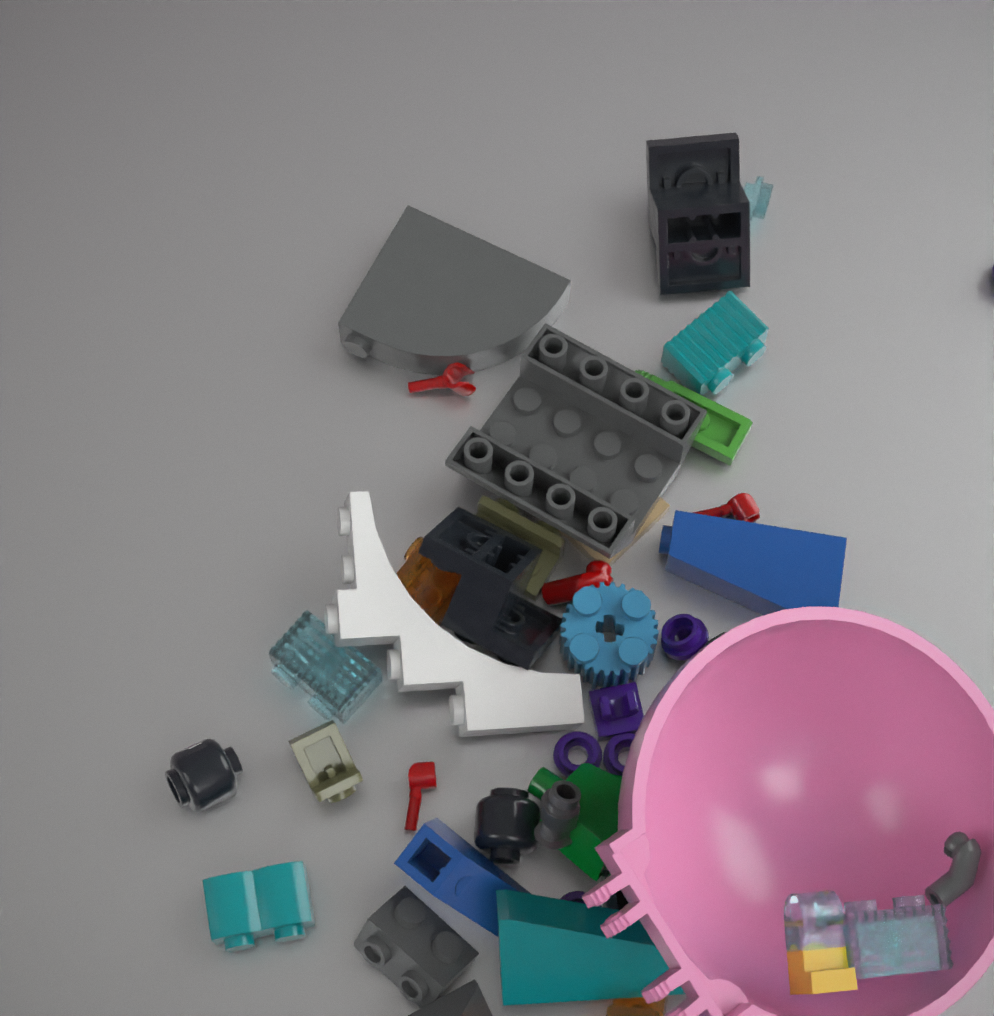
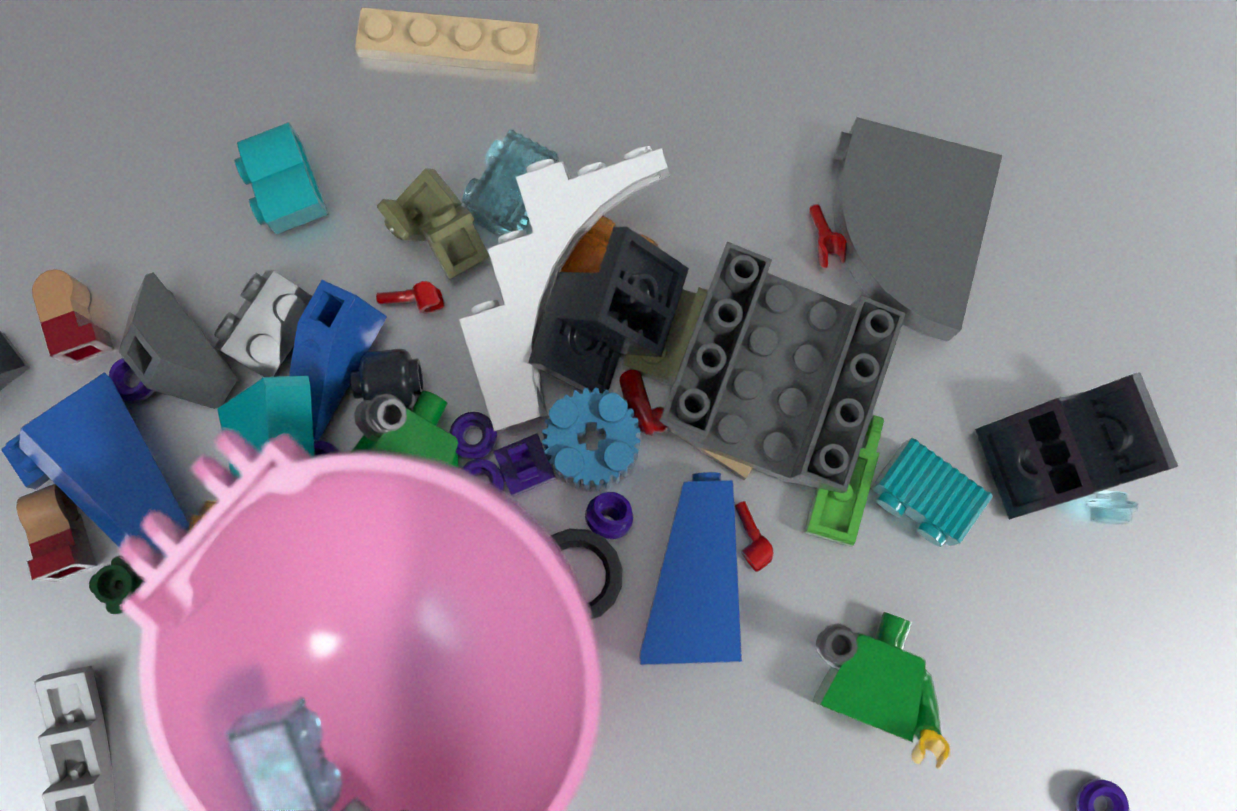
camera: 80 degrees right, 10 degrees up
black head [165,739,243,812] -> none
leg [784,890,858,995] -> none
none -> tan plate [355,8,539,73]
none -> olive bracket [419,204,490,279]
none -> green torso [812,612,950,769]

